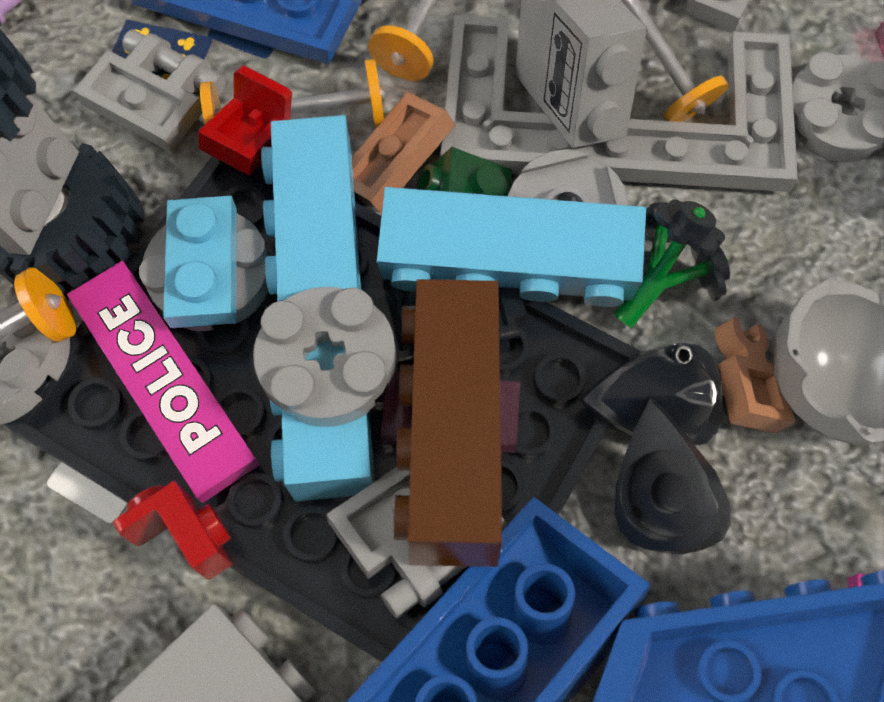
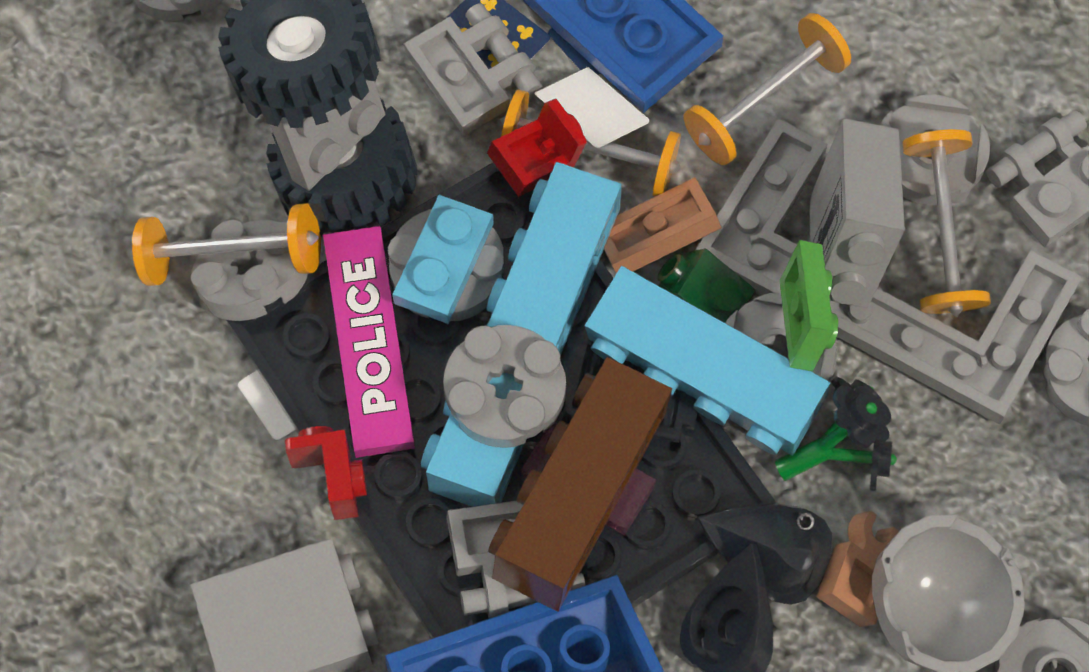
camera: 25 degrees right, 0 degrees up
none -> white sticker [534,67,649,148]
none -> bright green plate [779,240,838,372]

